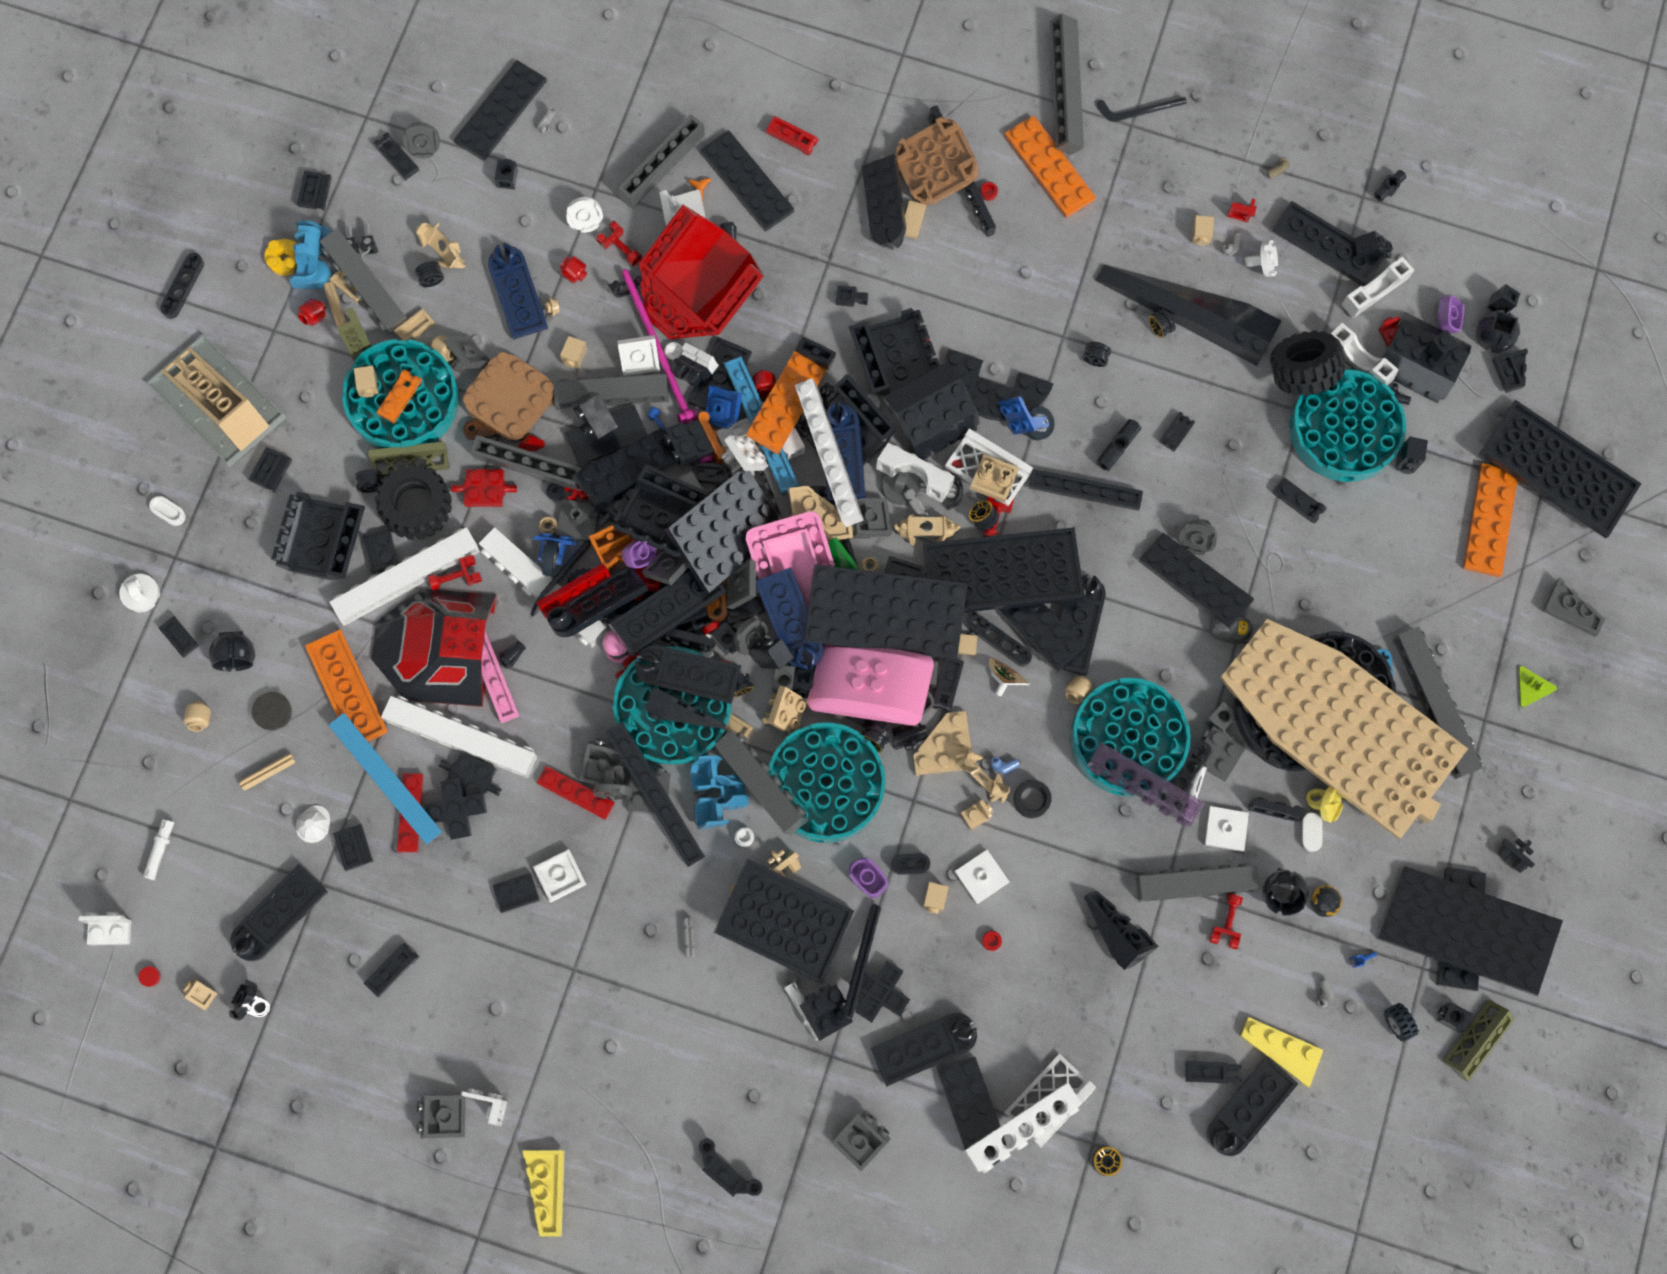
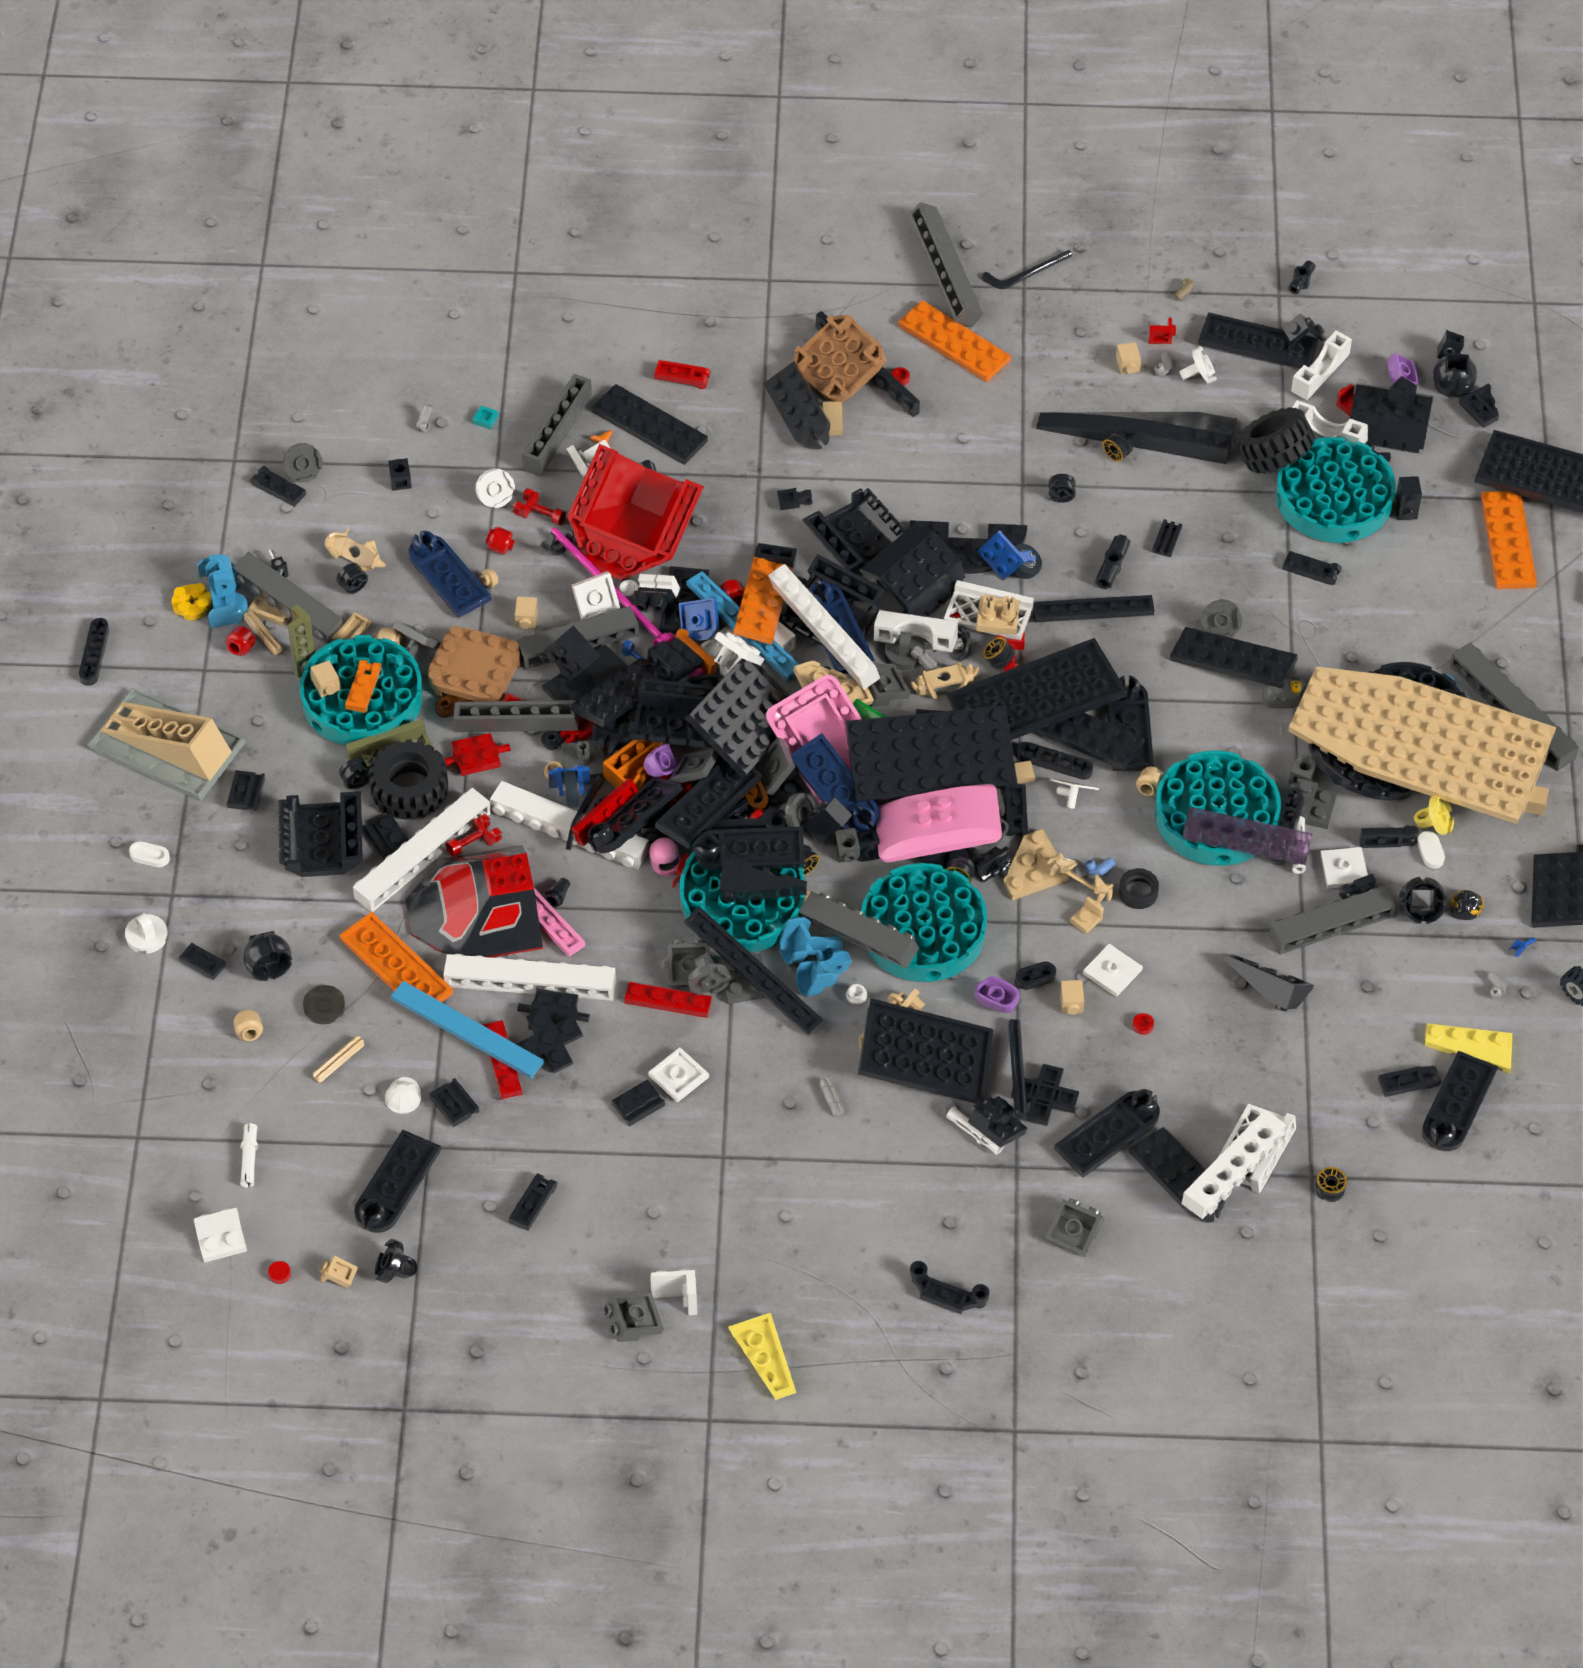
camera: 10 degrees left, 20 degrees down
black plate [297,171,332,211] -> none
black plate [454,60,547,161] -> none
tan plate [763,686,807,735] -> none
red bar [1210,894,1243,950] -> none
none -> teal tile [473,406,499,430]
none -> black plate [1339,874,1376,900]

